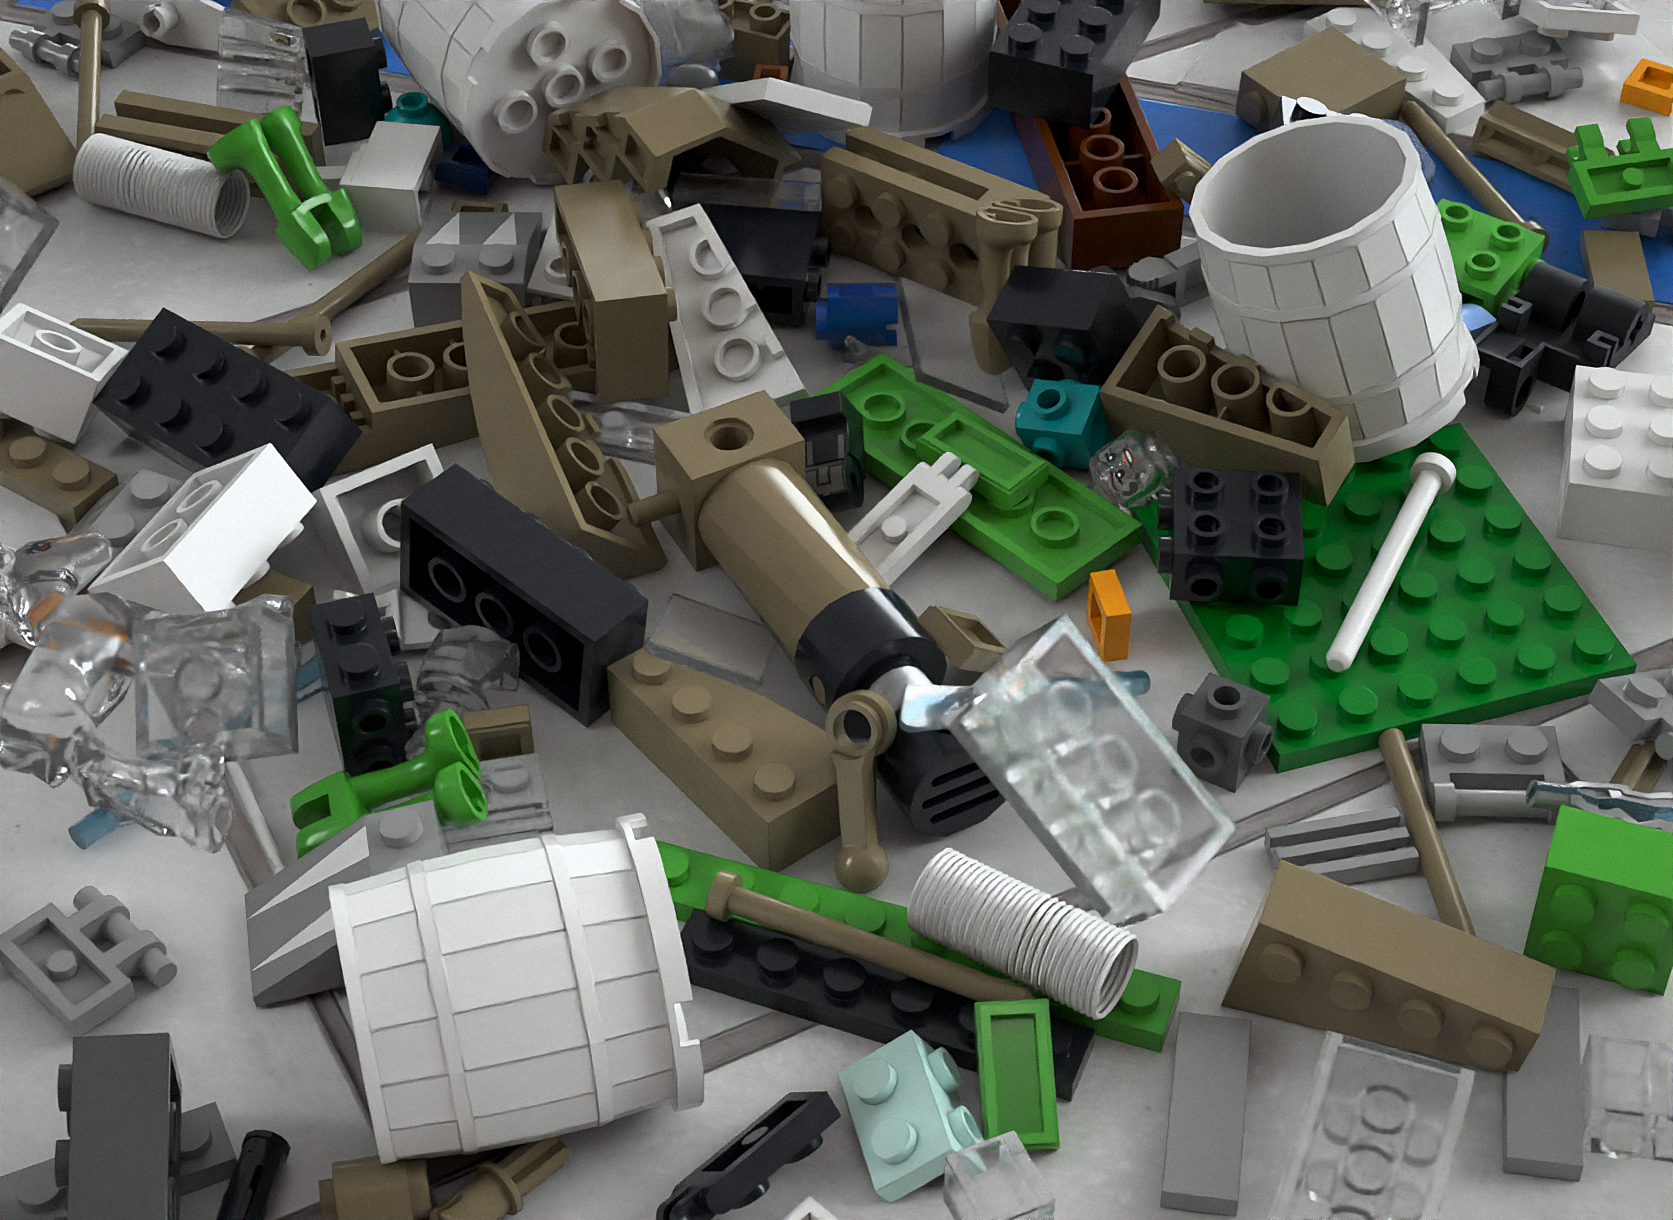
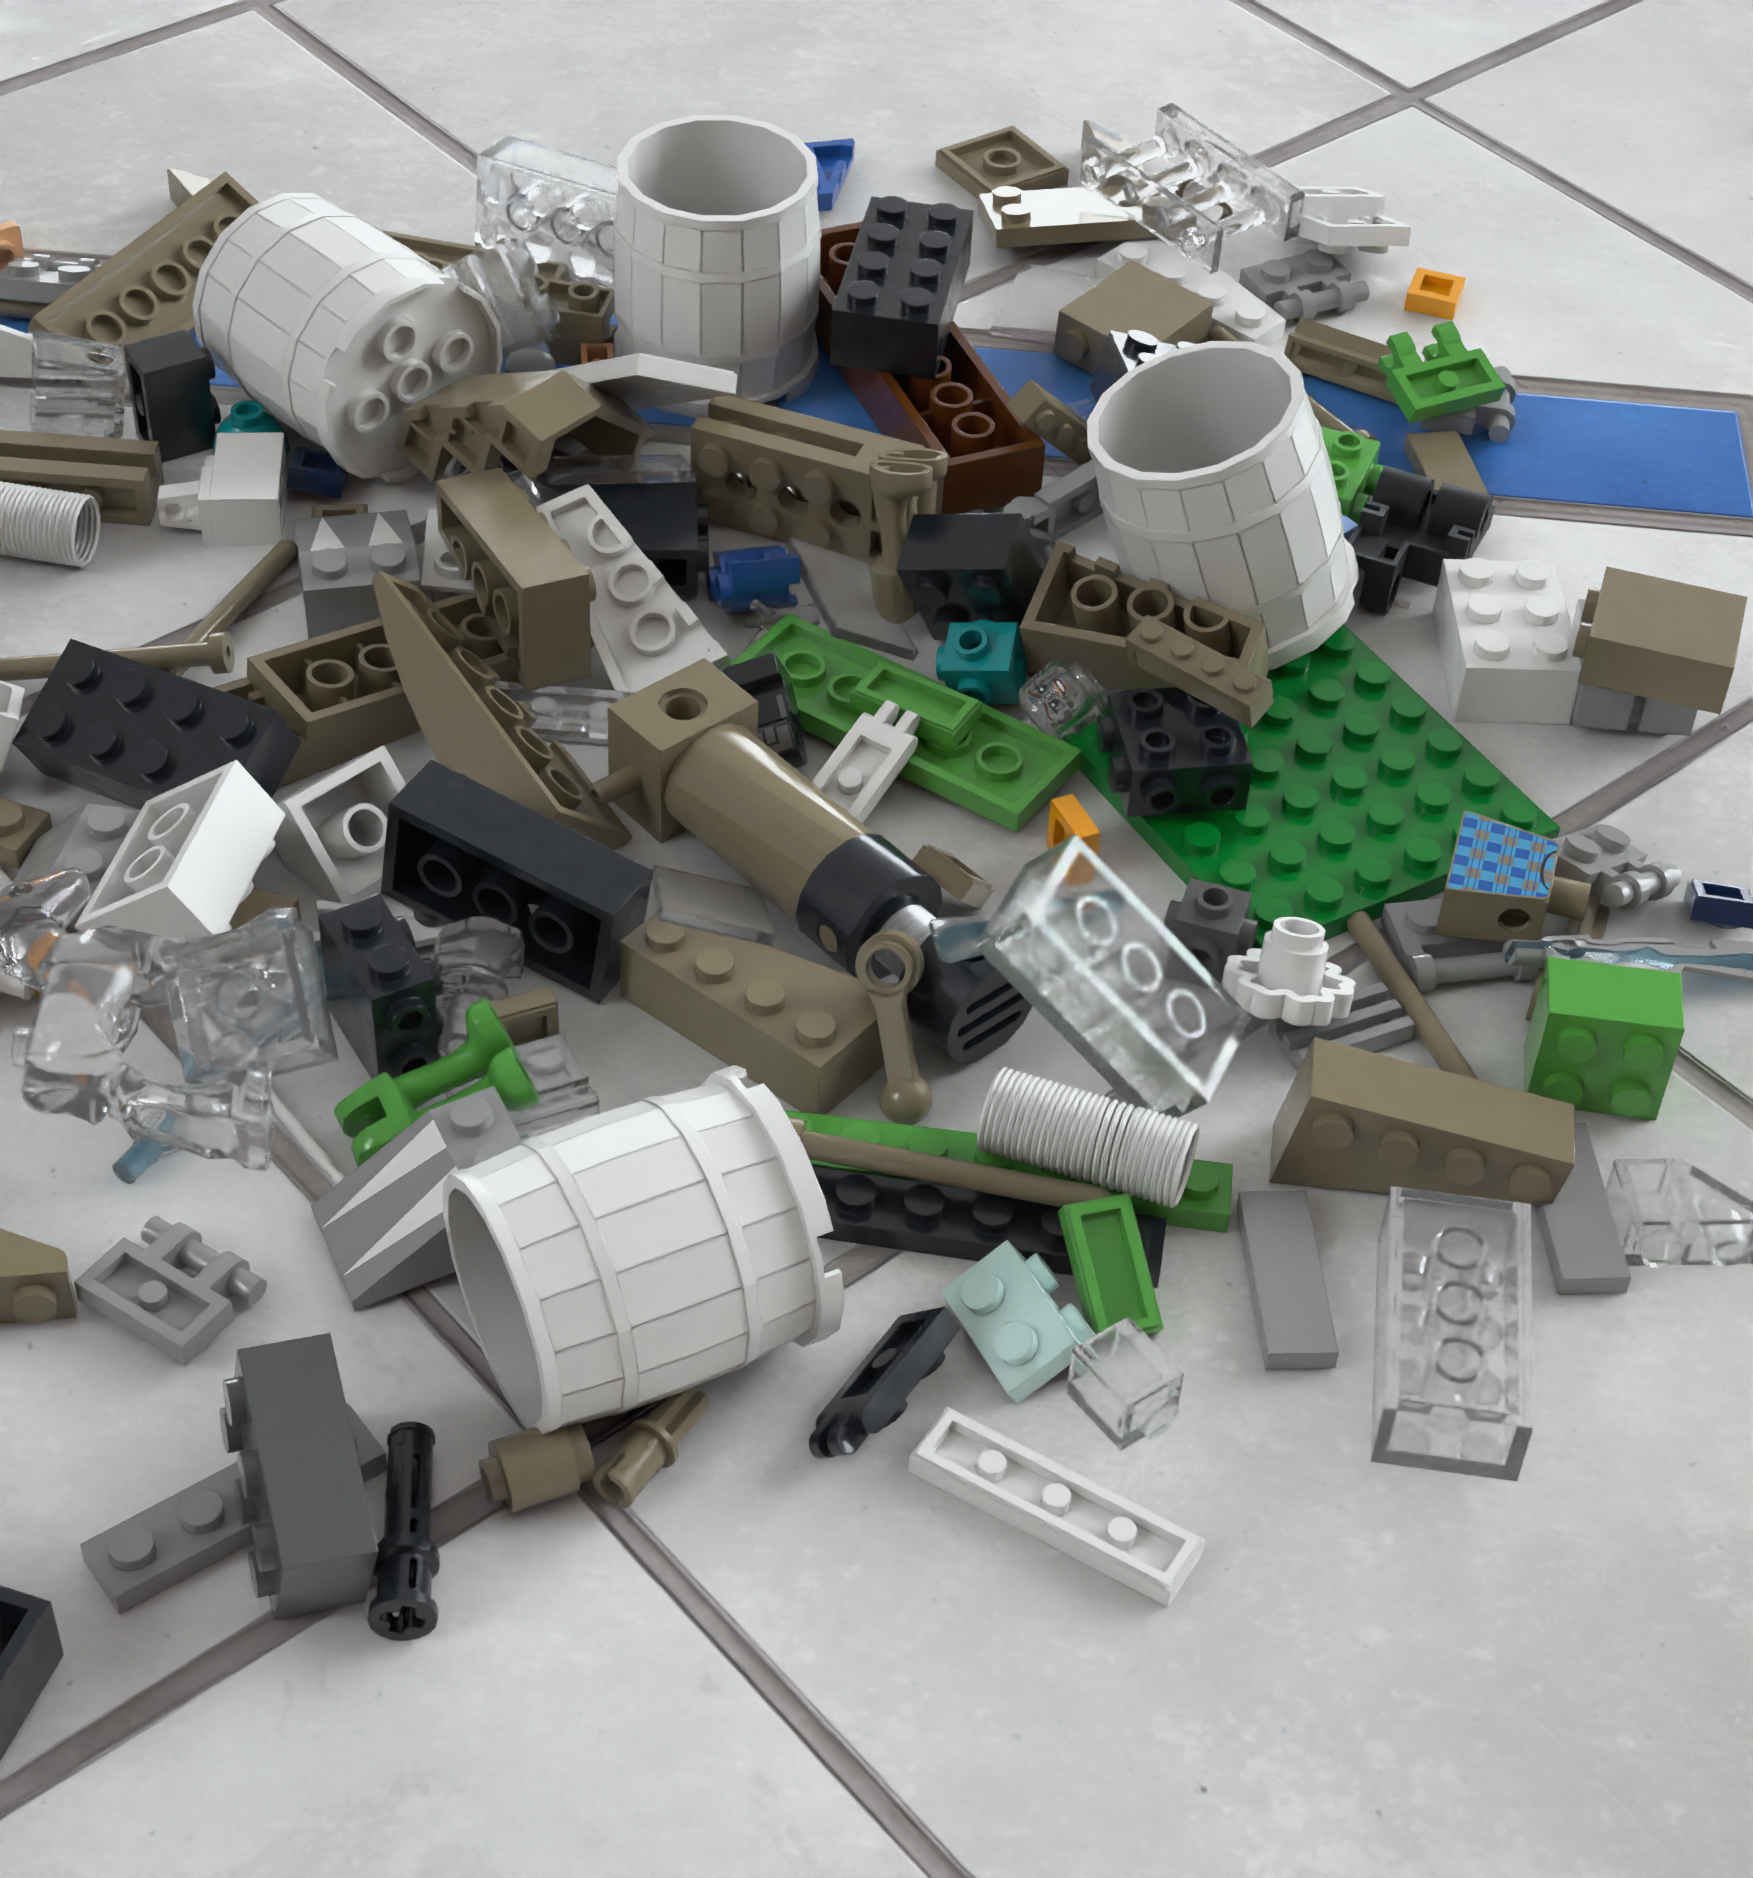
camera: 15 degrees left, 0 degrees up
bright green piece [207,106,362,271] -> none
white bar [1326,452,1456,672] -> none
none -> dark tan piece [1125,615,1274,729]
none -> white plant [1220,917,1356,1026]
none -> torso [1435,810,1591,942]

